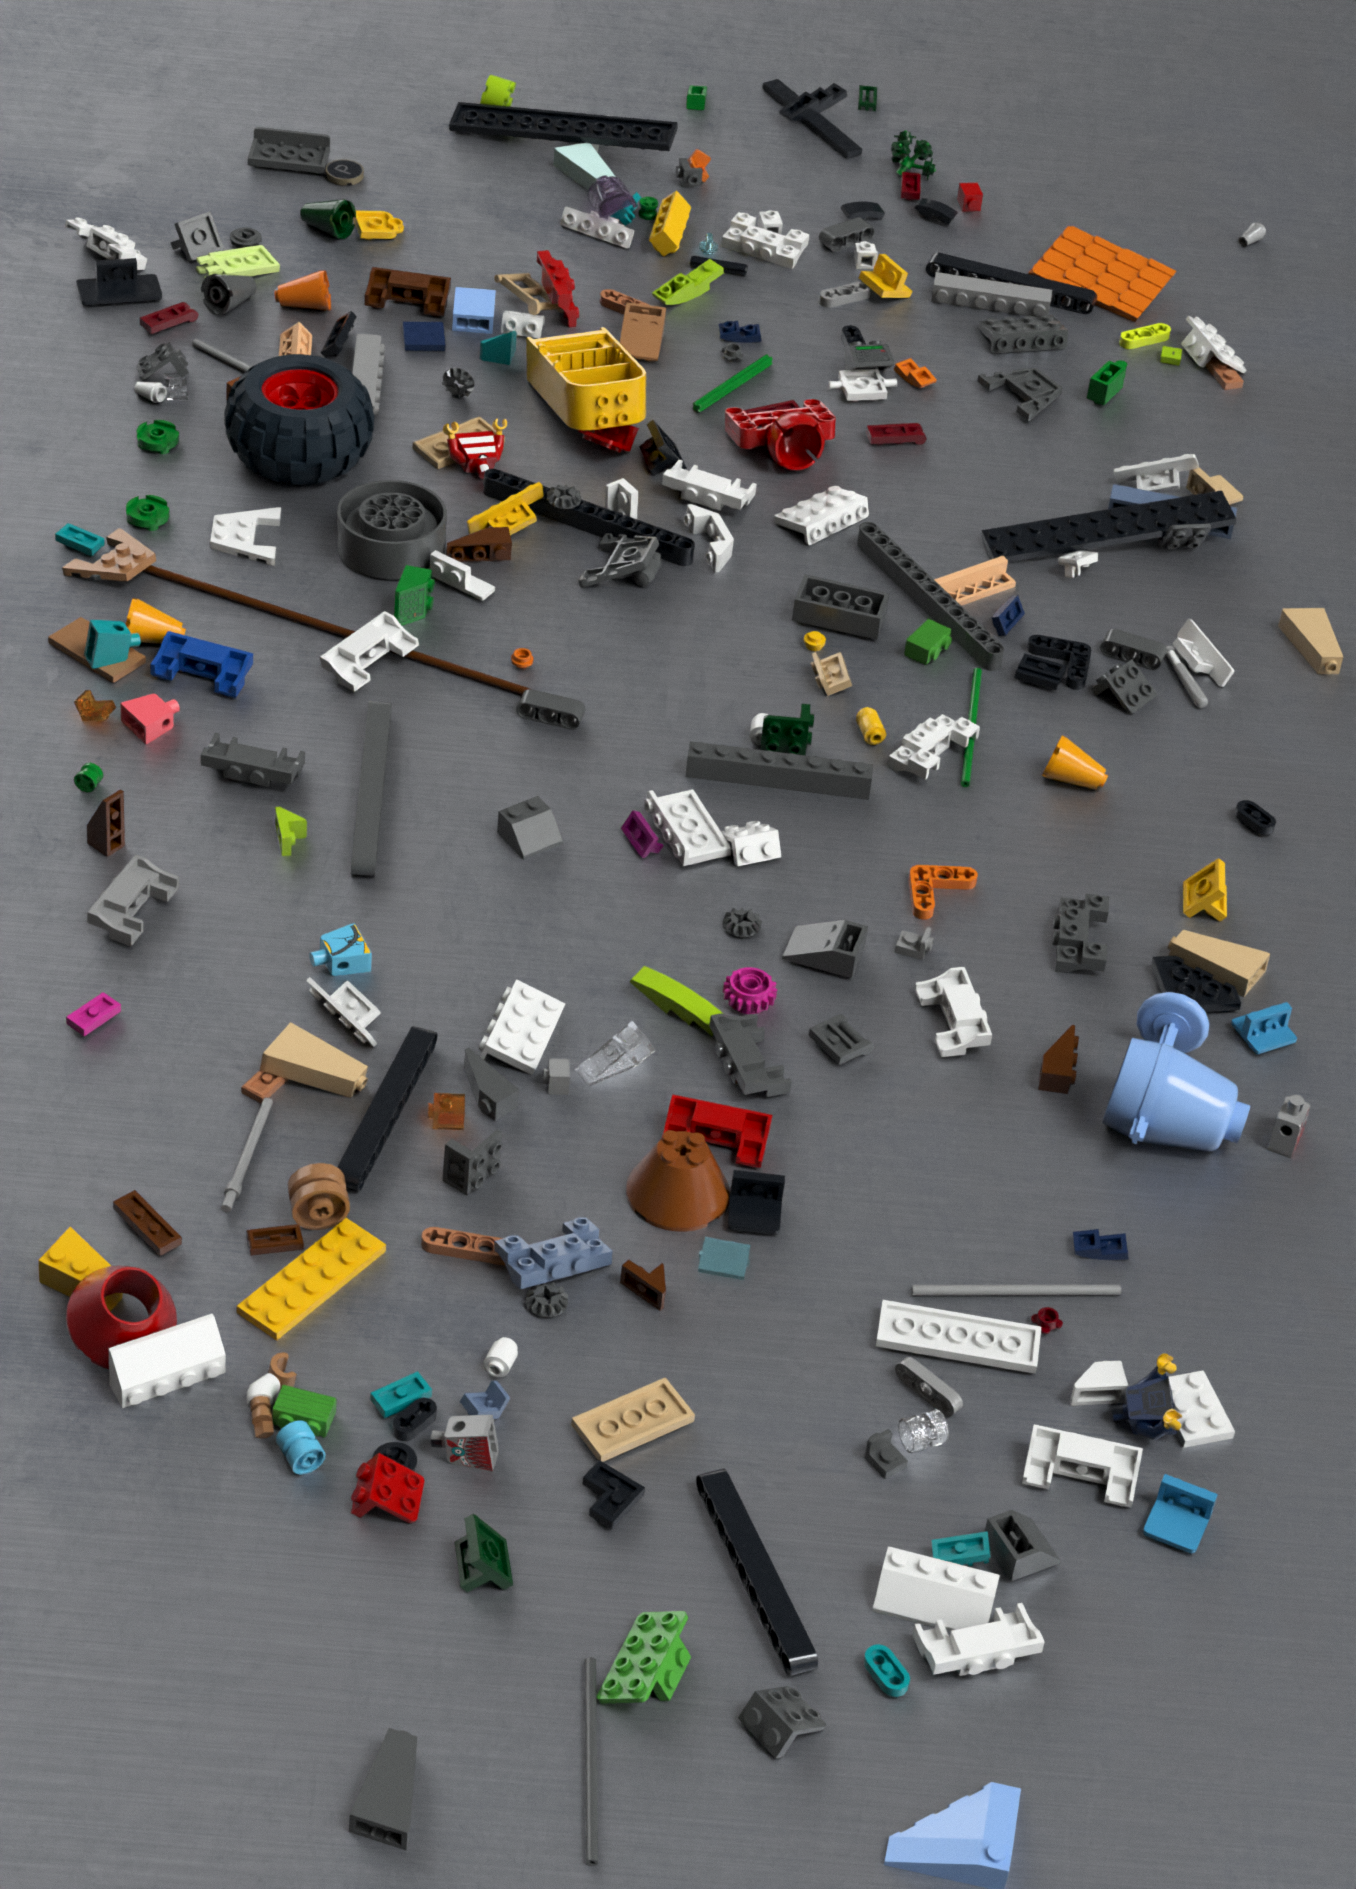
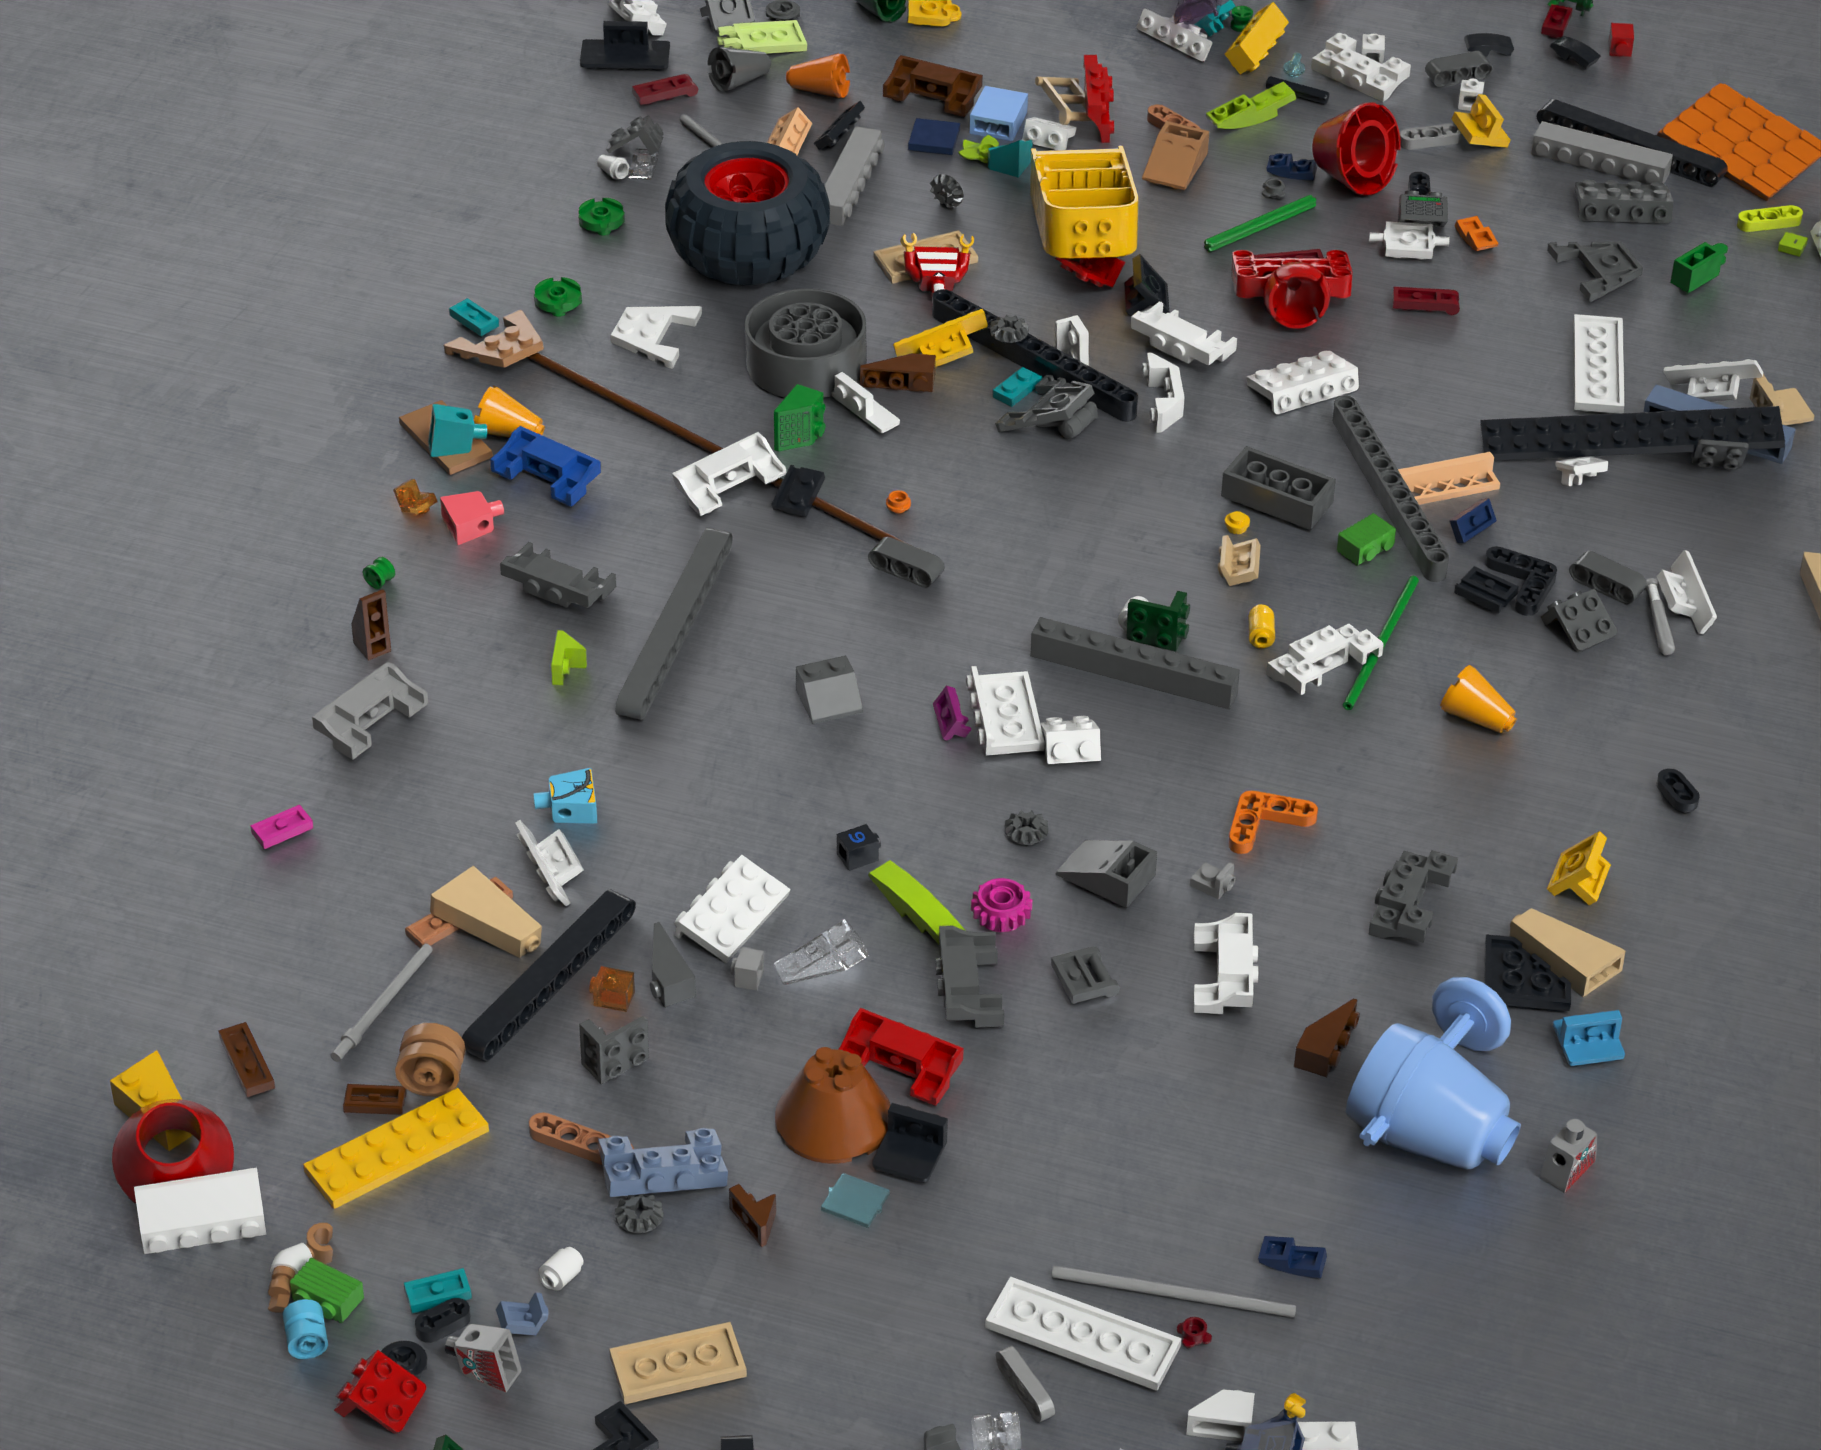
camera: 20 degrees right, 0 degrees up
none -> black plate [771,465,825,517]
none -> black brick [837,824,881,871]
none -> lime plate [958,135,999,163]
none -> teal plate [993,367,1042,407]
none -> red cone [1312,102,1401,195]
none -> white plate [1573,314,1625,414]

